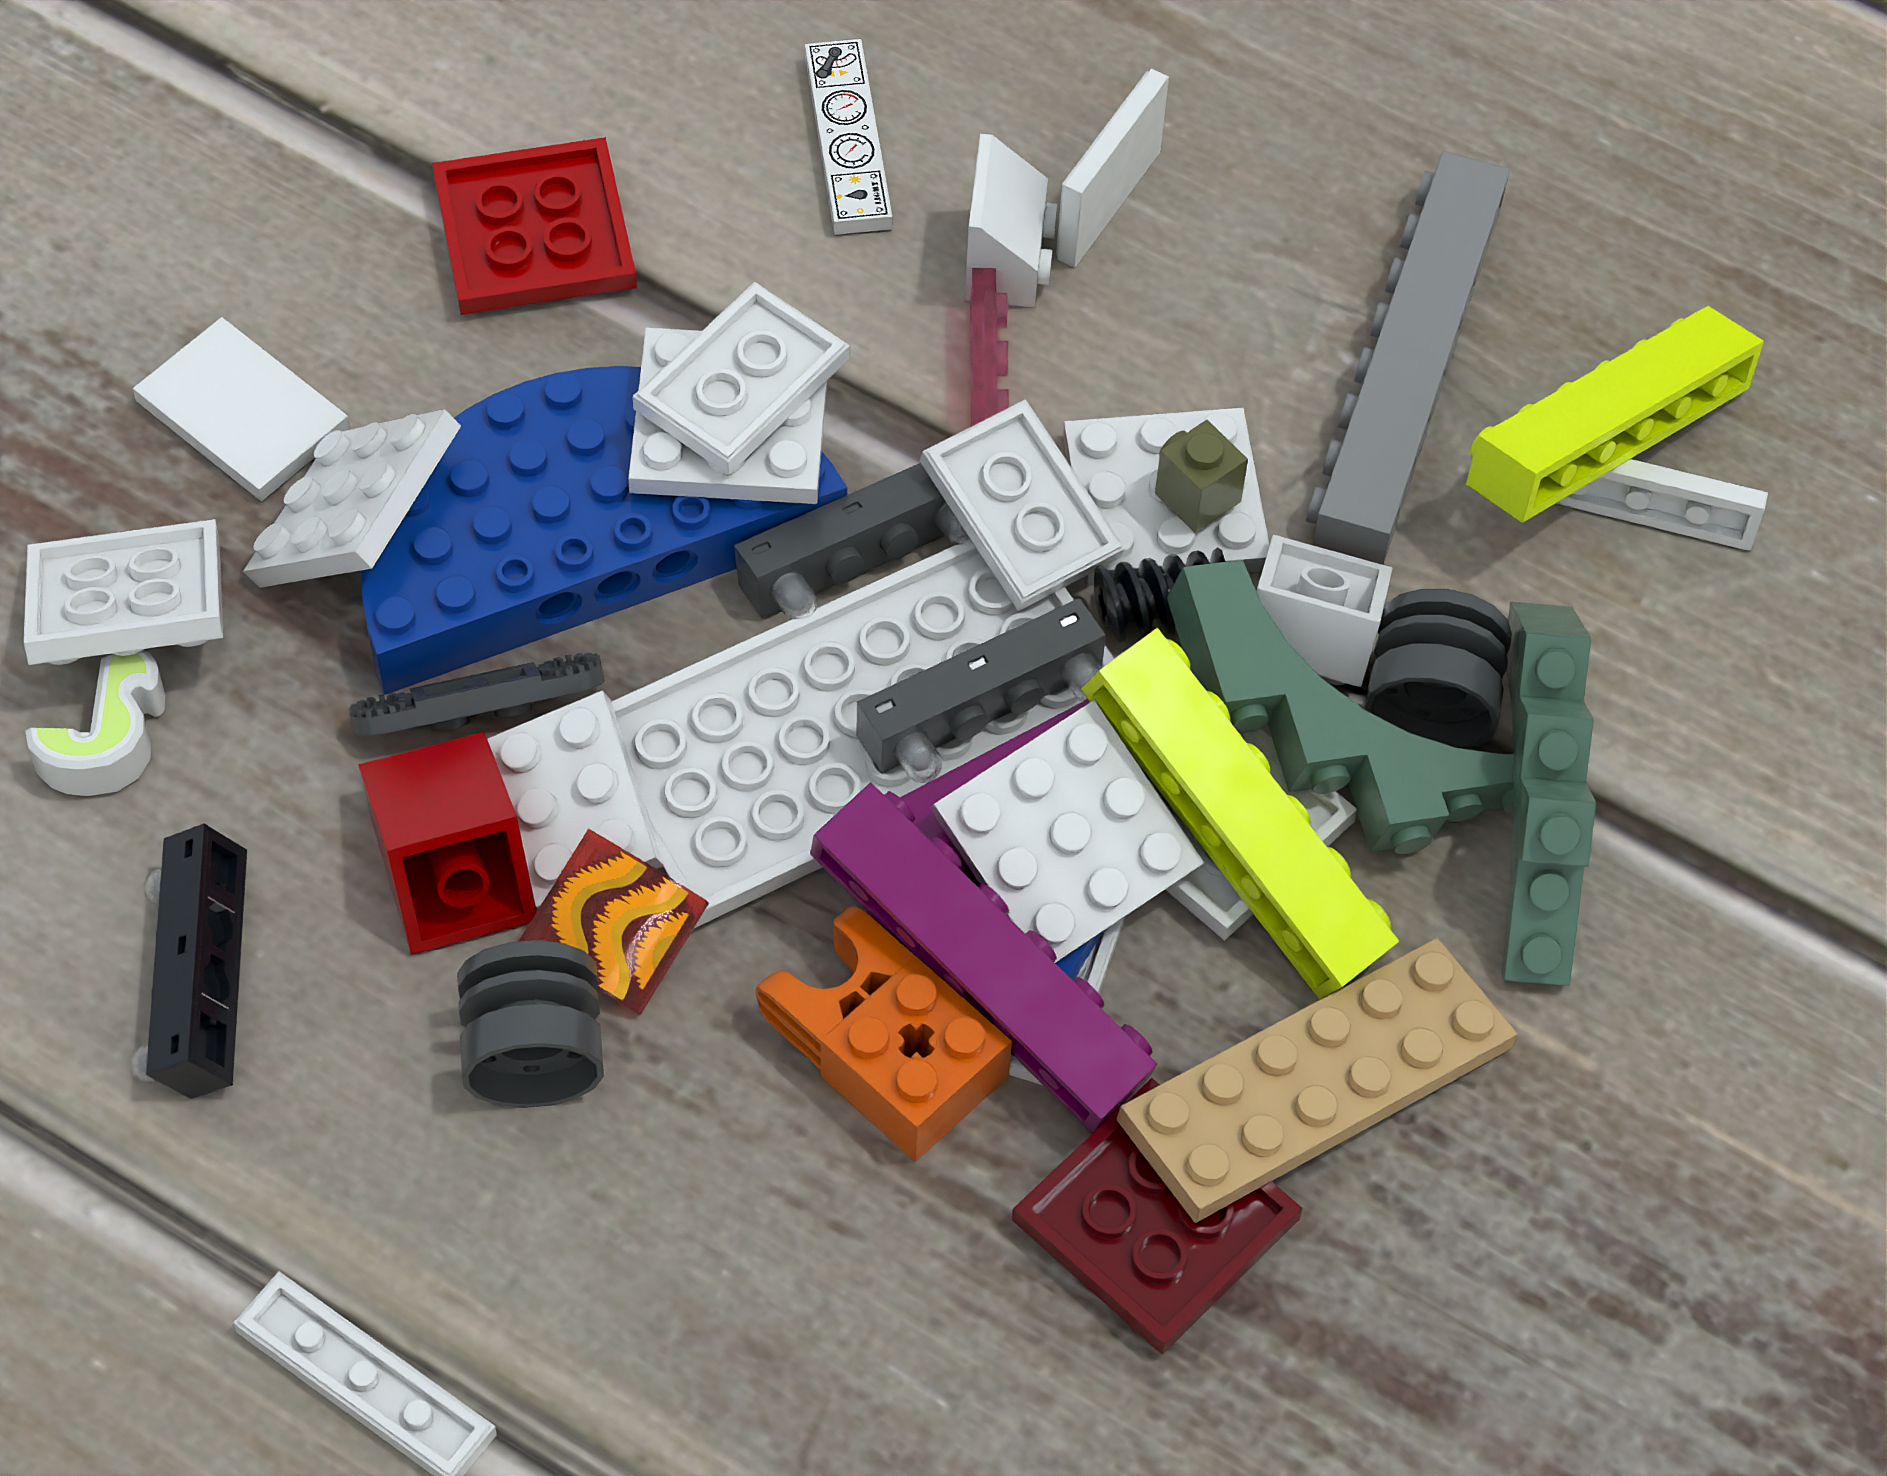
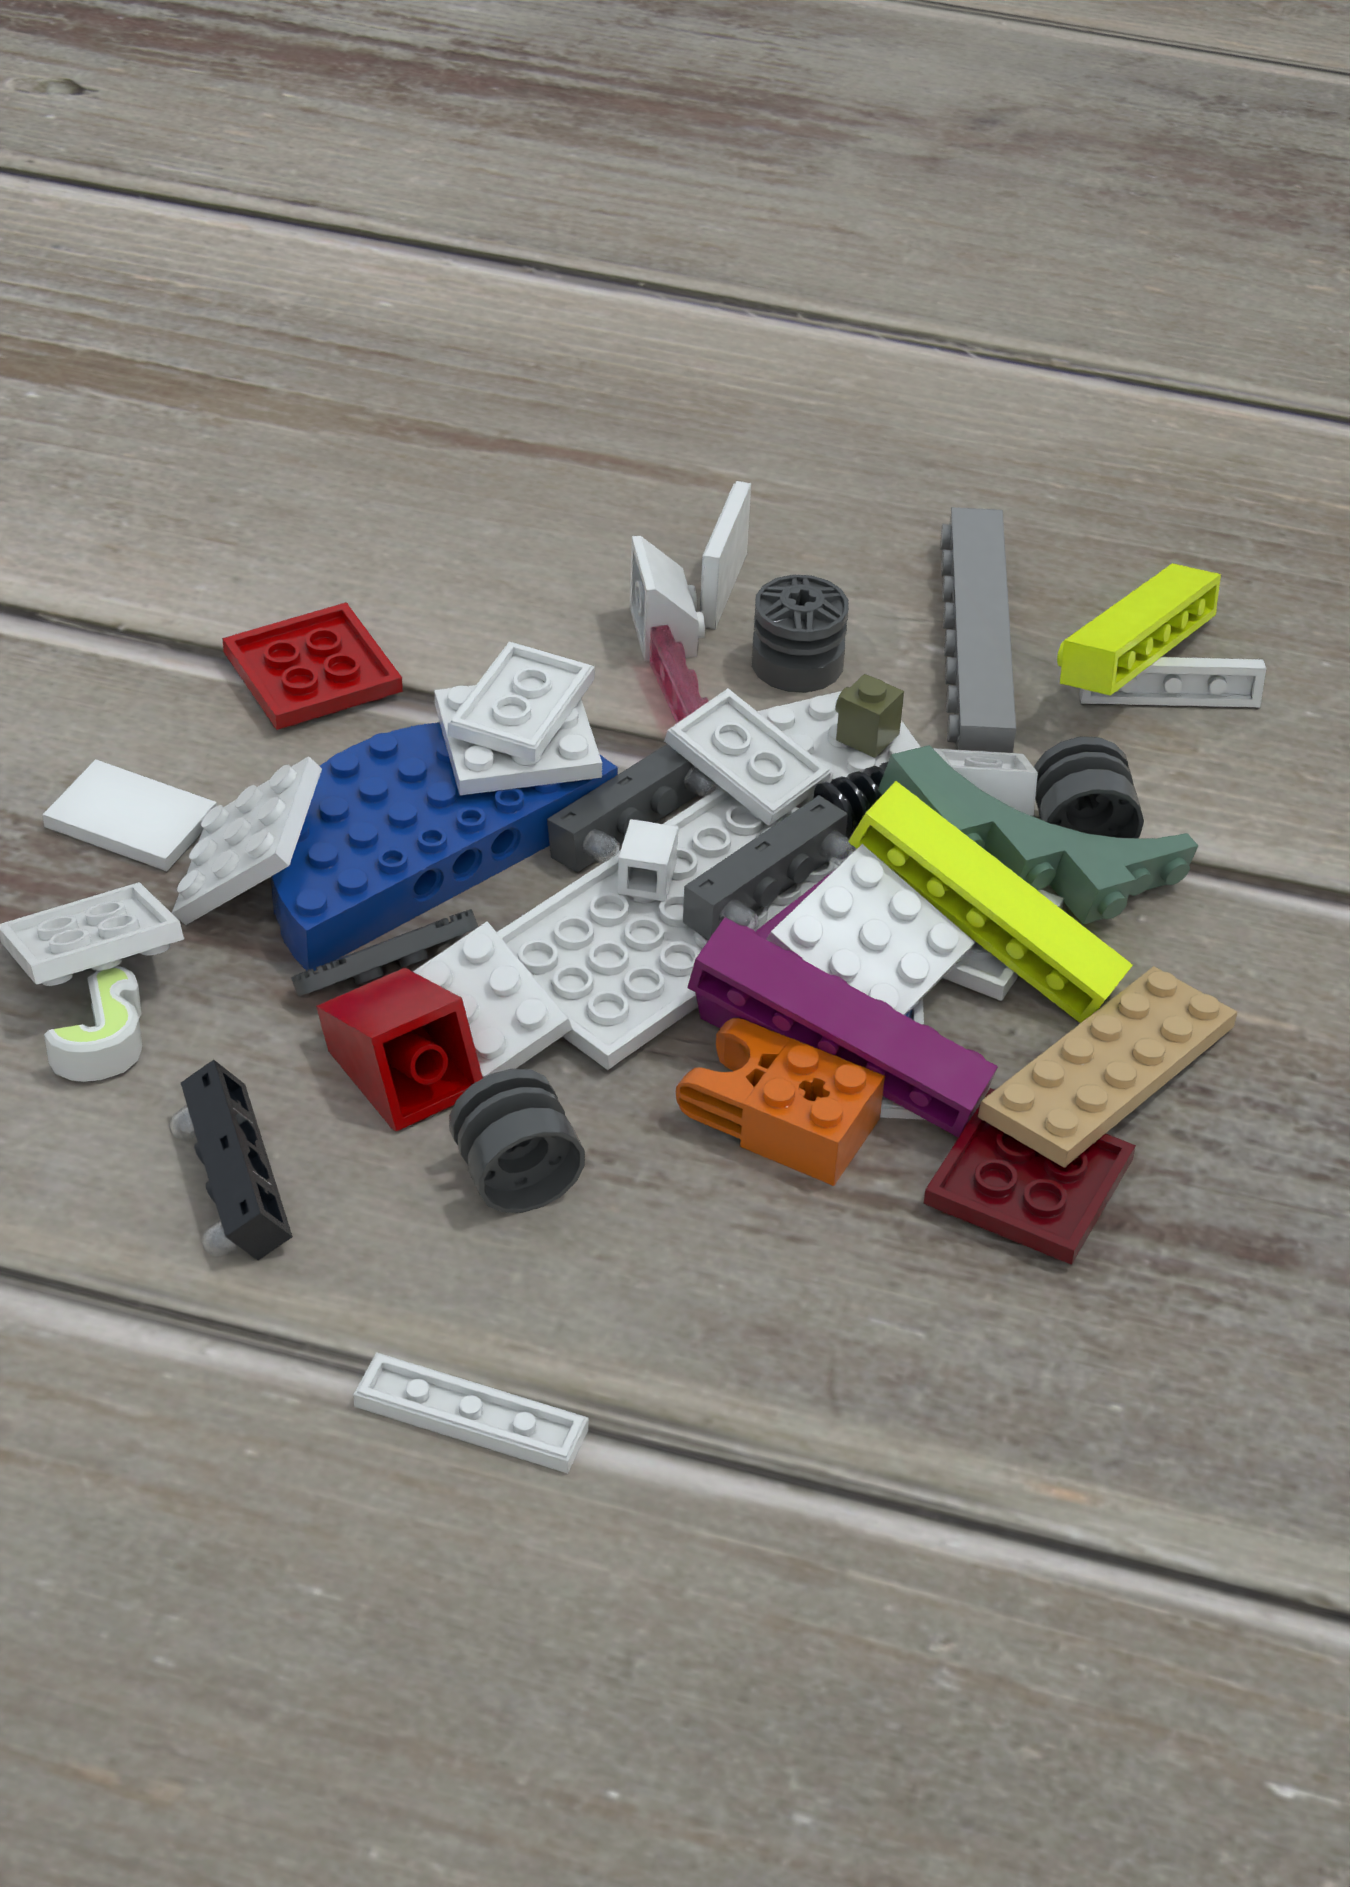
camera: 15 degrees left, 15 degrees down
slope [519,828,709,1015] -> none
white tile [805,39,892,235] -> none
sand green arch [1502,602,1596,986] -> none
none -> white brick [617,819,678,901]
none -> dark grey wheel [751,574,849,693]

